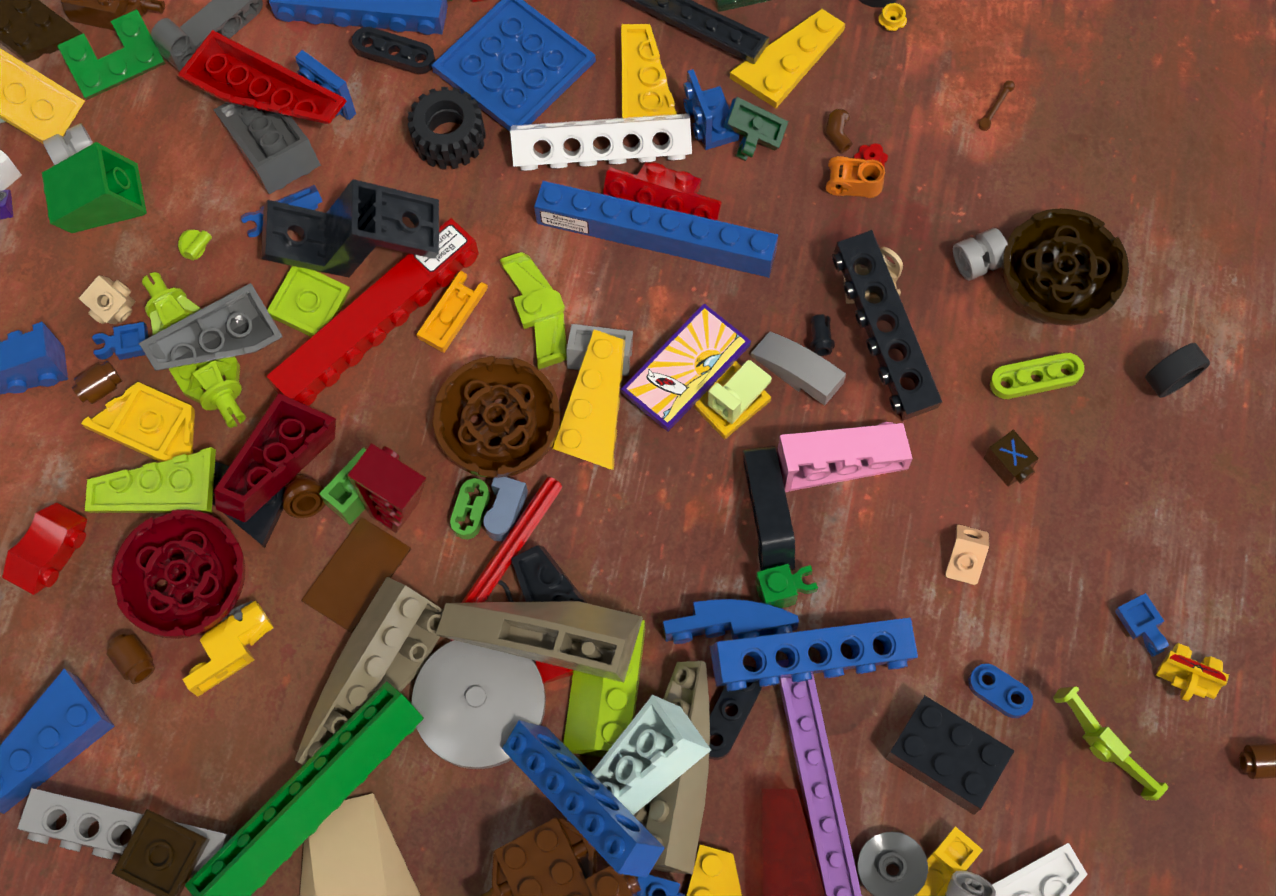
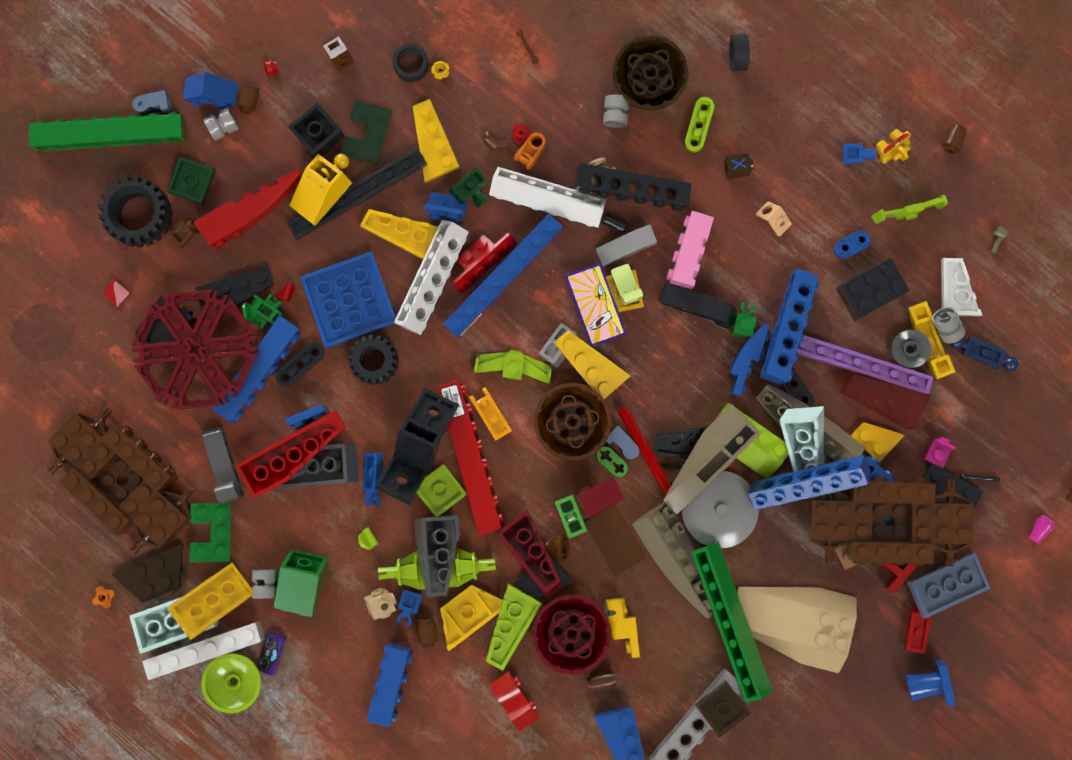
camera: 65 degrees left, 15 degrees up
none -> white brick [489,167,607,228]

